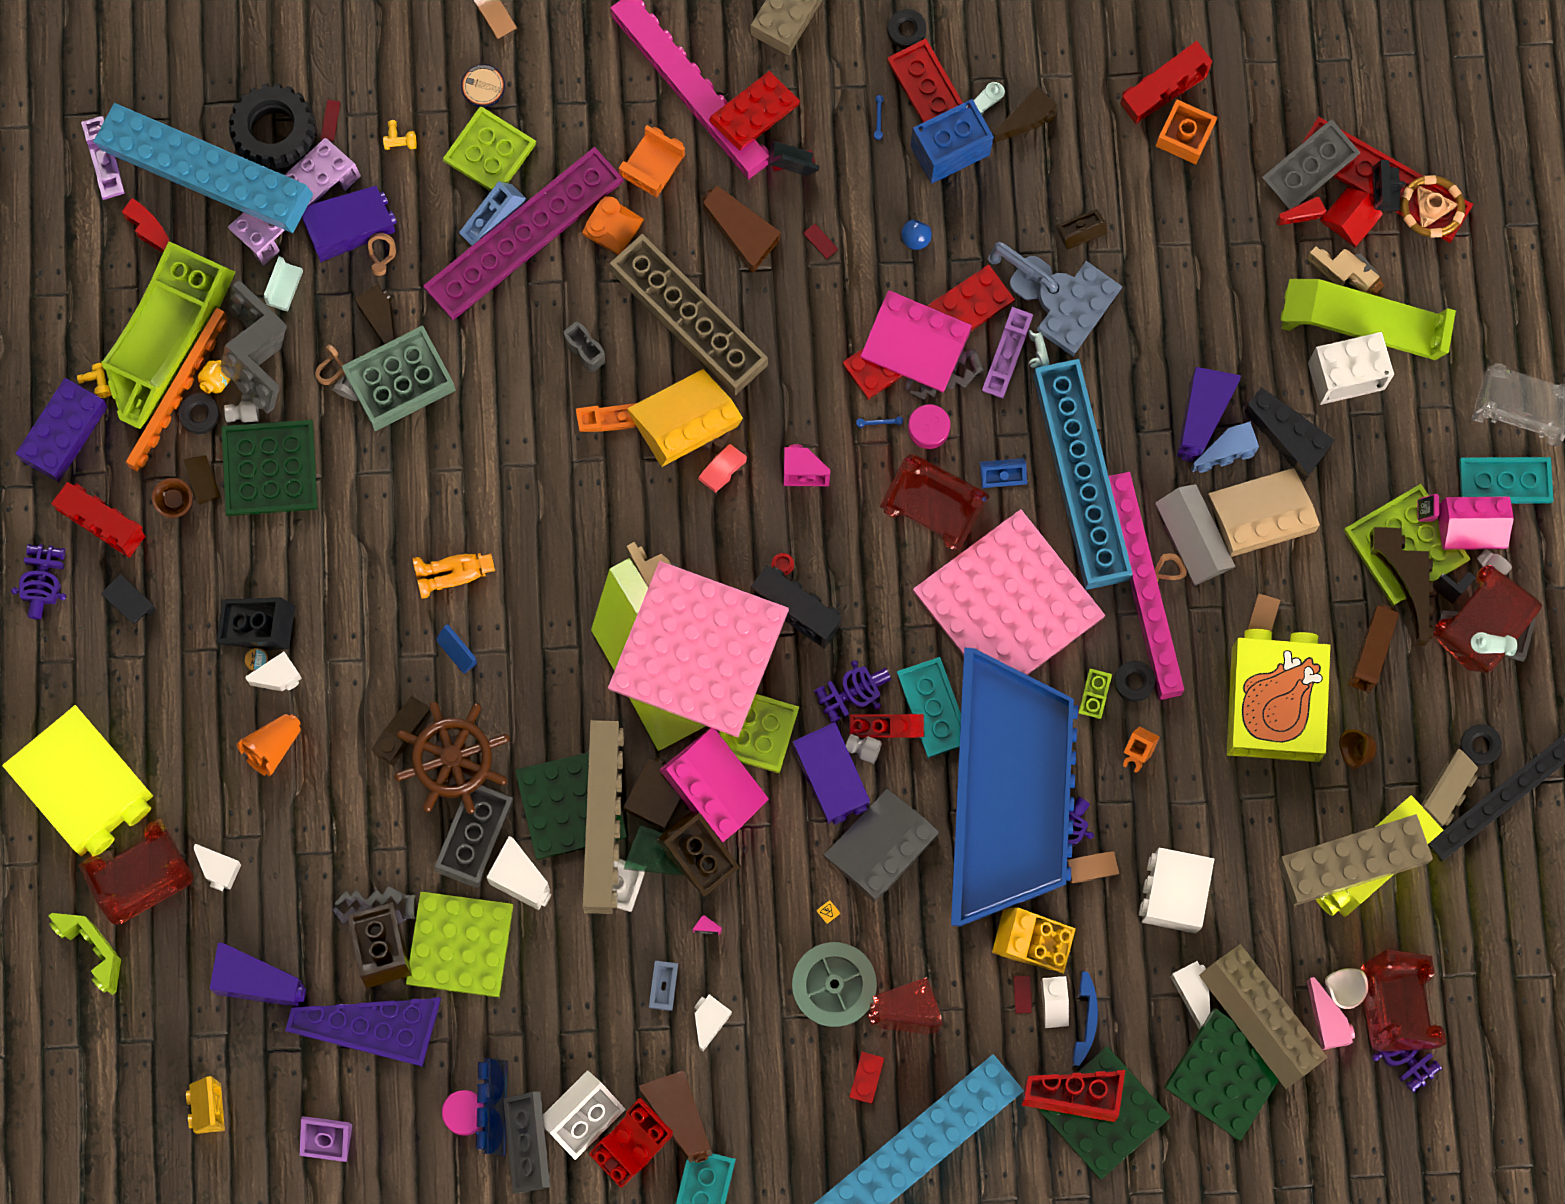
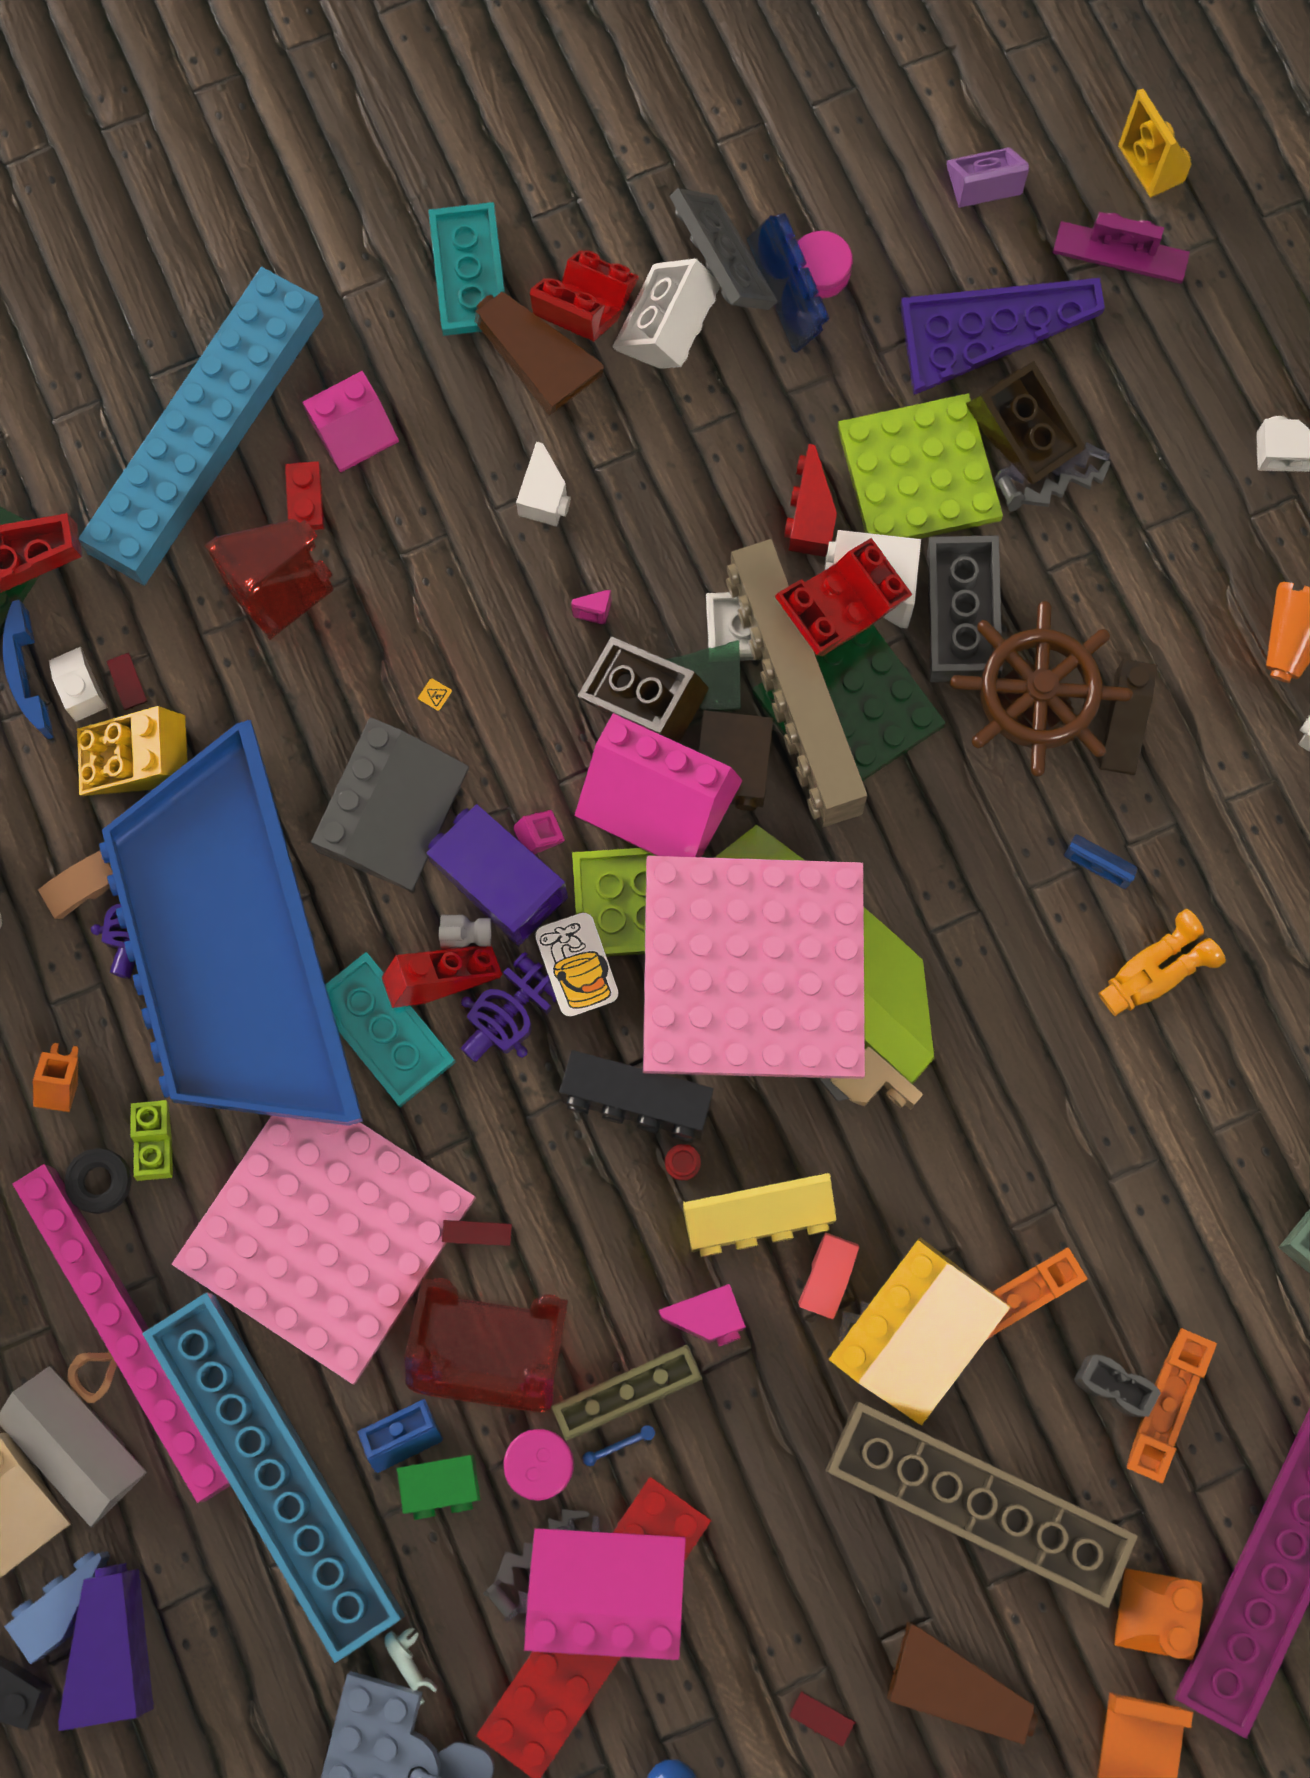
camera: 165 degrees right, 0 degrees up
dark purple slope [210,942,306,1007] -> none
sand blue piece [649,961,678,1011] -> none
sand green piece [792,942,877,1027] -> none
medium lavender slope [982,307,1033,398] -> none
none -> dark pink slope [303,371,399,473]
none -> green brick [397,1455,481,1520]
none -> dark red window [442,1220,512,1246]
none -> dark pink slope [513,810,565,855]
none -> sticker [536,913,618,1016]
none -> olive brick [551,1345,703,1442]
none -> light yellow slope [683,1173,836,1257]
none -> red slope [775,538,913,656]
none -> red slope [784,444,837,557]
none -> magenta bracket [1053,212,1190,284]
none -> orange slope [1126,1328,1217,1484]

